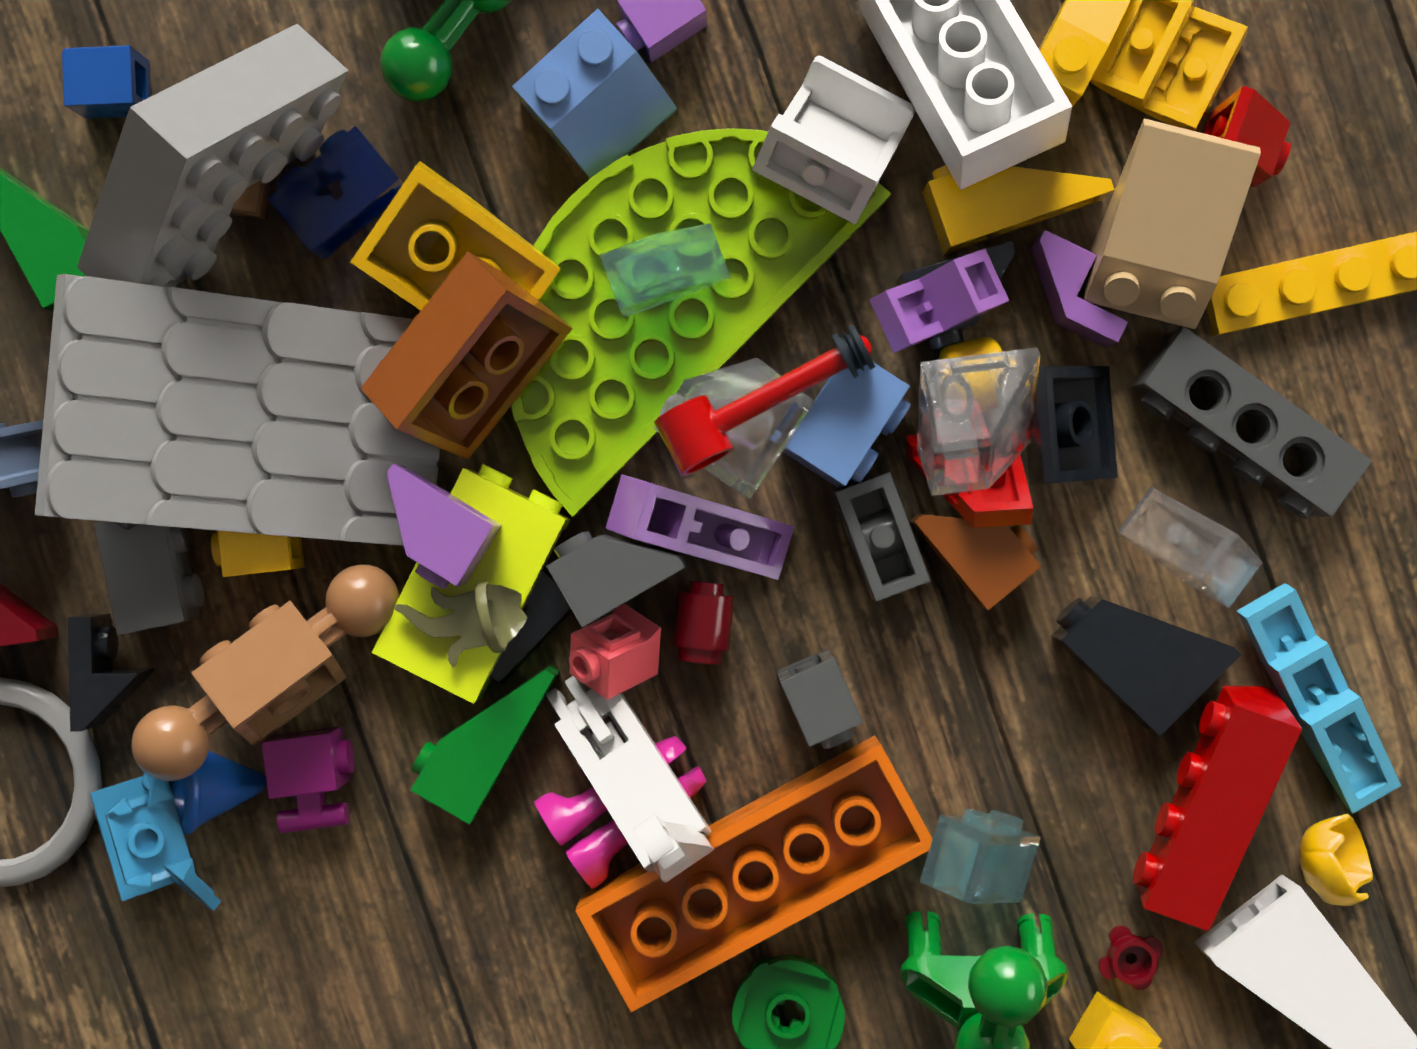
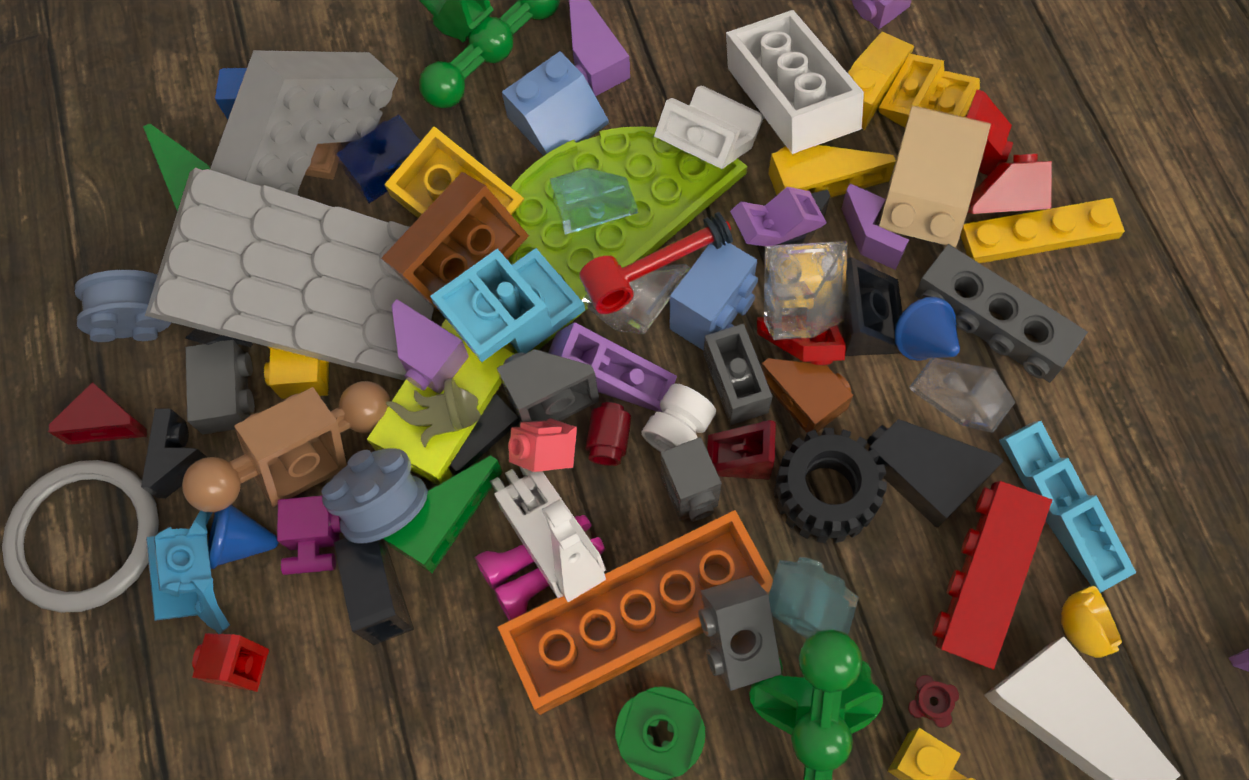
camera: 10 degrees right, 20 degrees down
none -> red slope [192,633,269,692]
none -> sand blue wheel [322,448,428,543]
none -> black slope [334,538,414,645]
none -> medium azure bracket [430,248,585,362]
none -> white wheel [642,384,716,452]
none -> dark grey brick [698,575,782,691]
none -> dark red slope [707,420,776,480]
none -> black tyre [774,428,887,543]
none -> blue hat [895,297,960,361]
none -> slope [967,153,1052,214]

